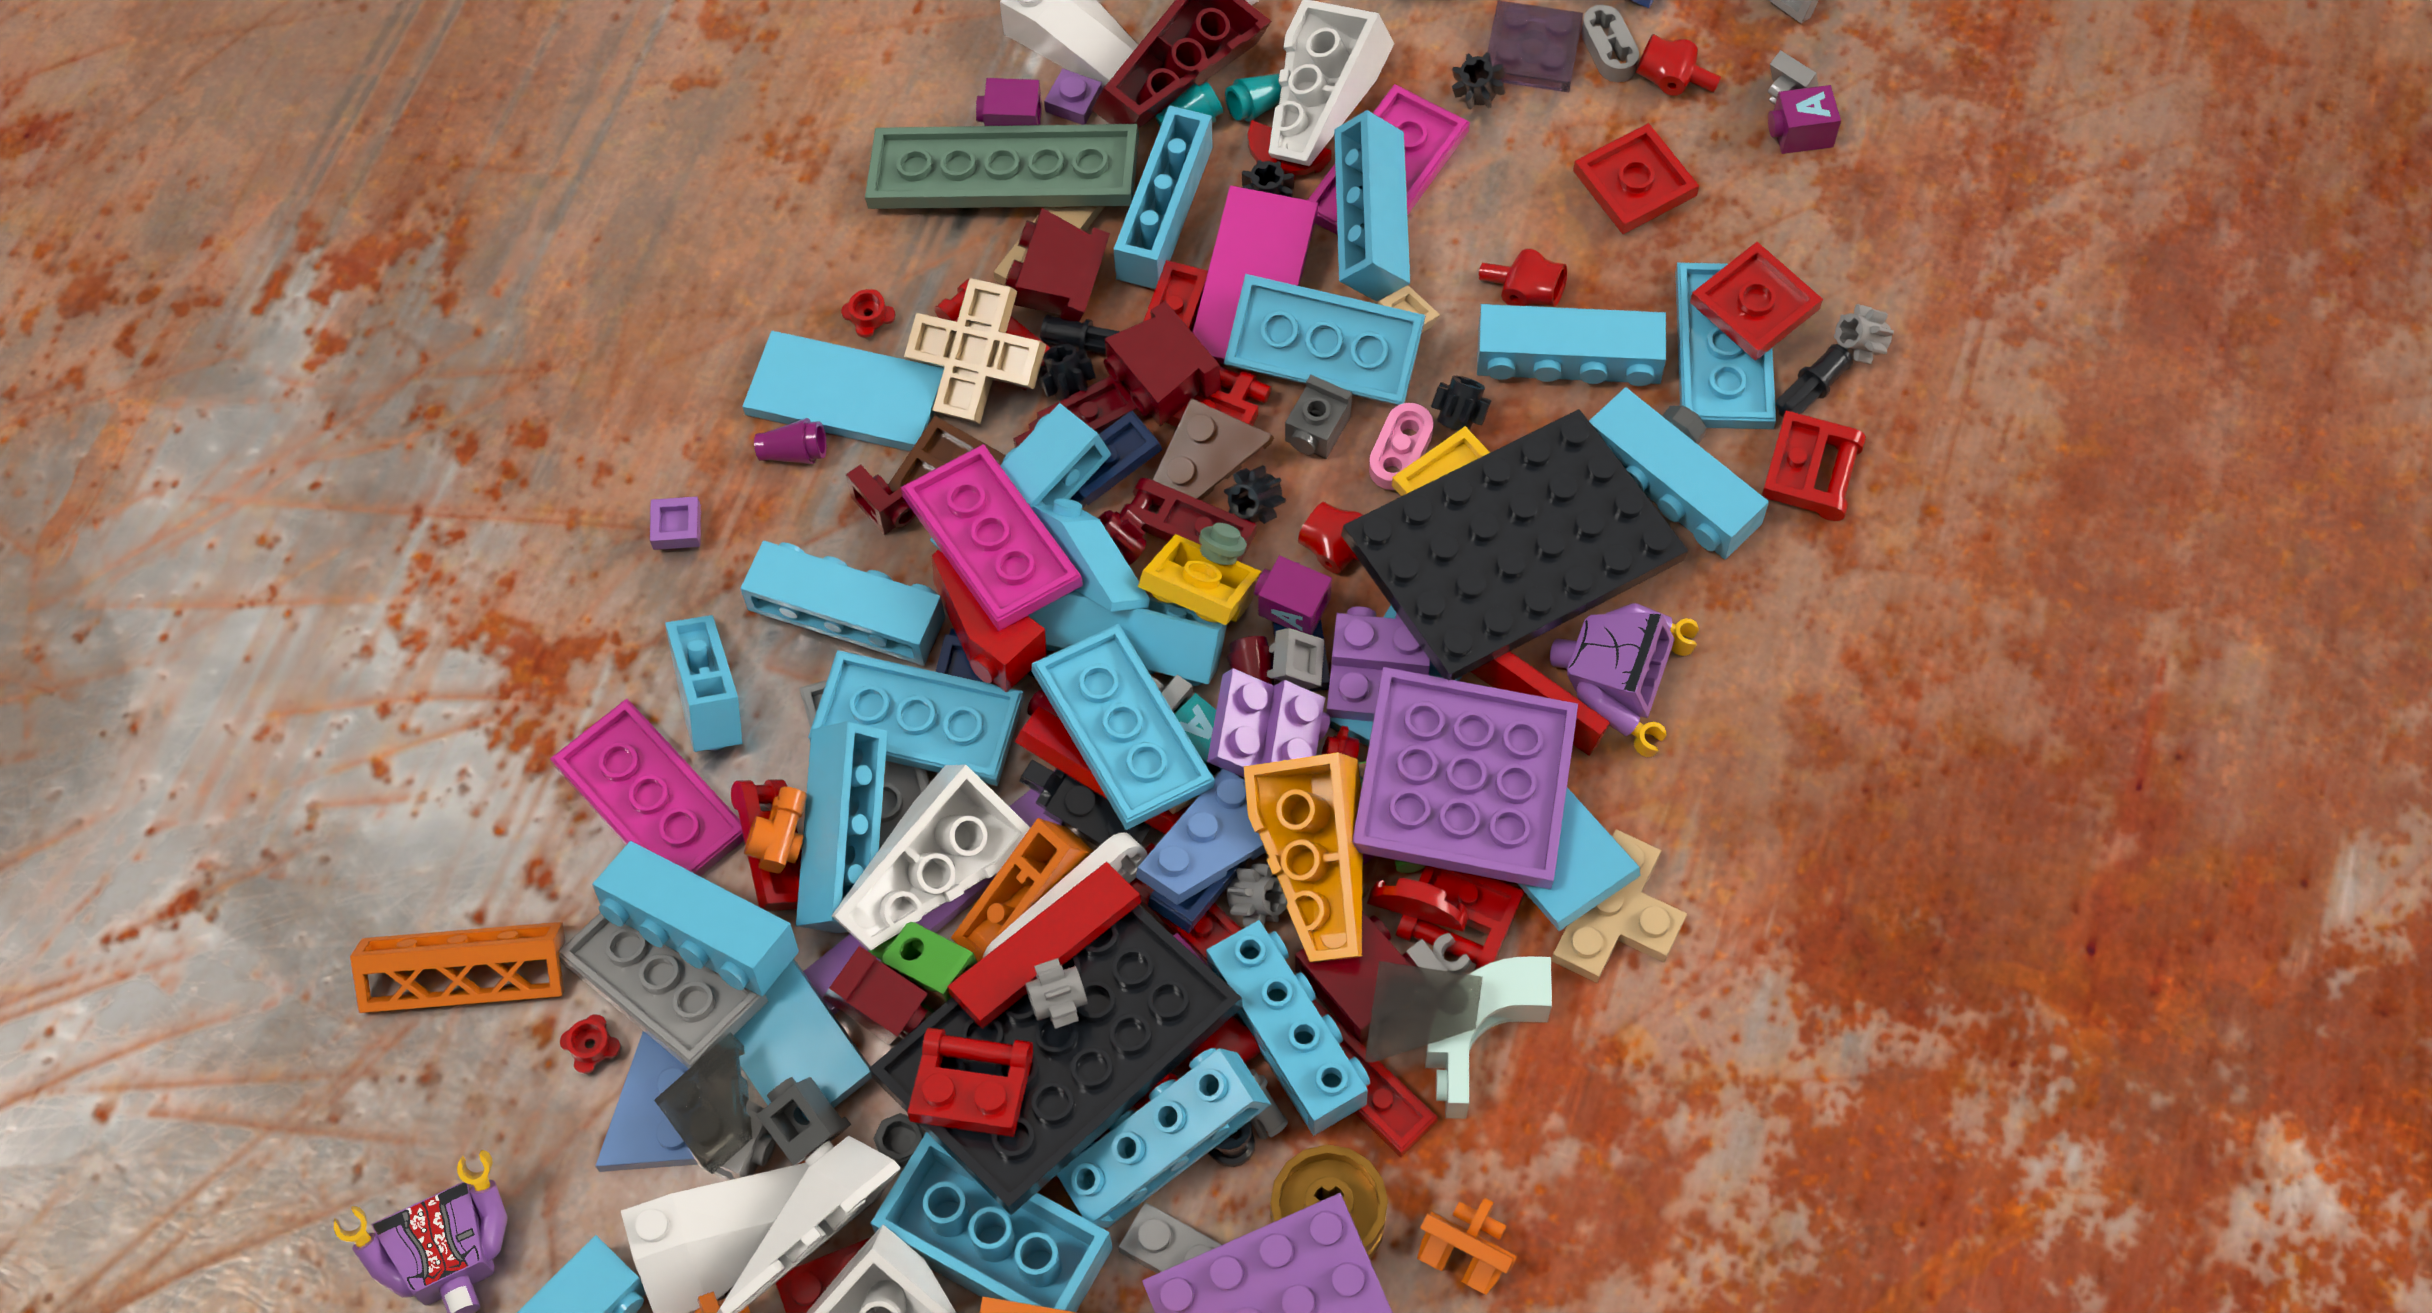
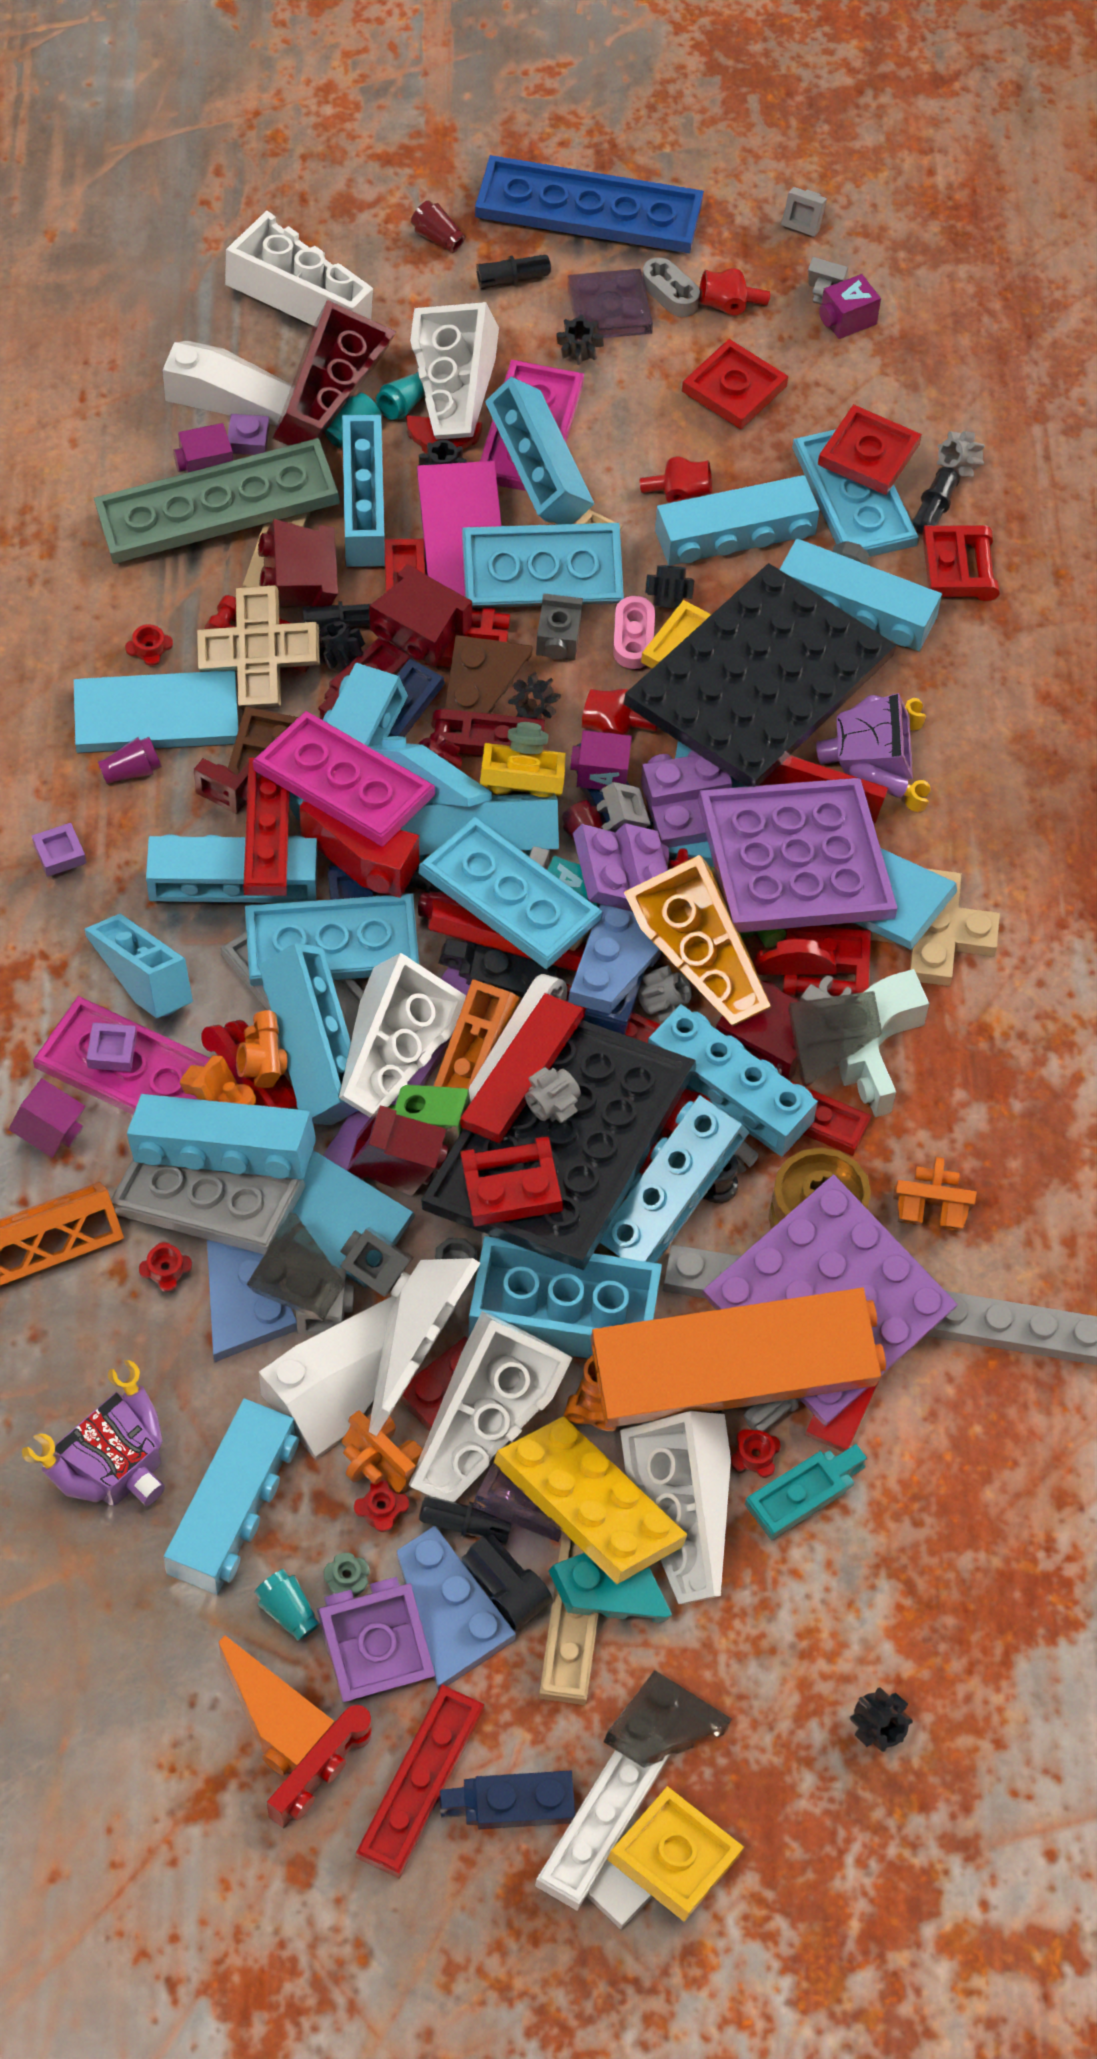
camera: 25 degrees left, 5 degrees down
none -> magenta brick [8,1078,86,1158]
none -> medium lavender plate [86,1022,137,1072]
none -> orange hips [180,1055,256,1105]
none -> red tile [244,758,290,896]

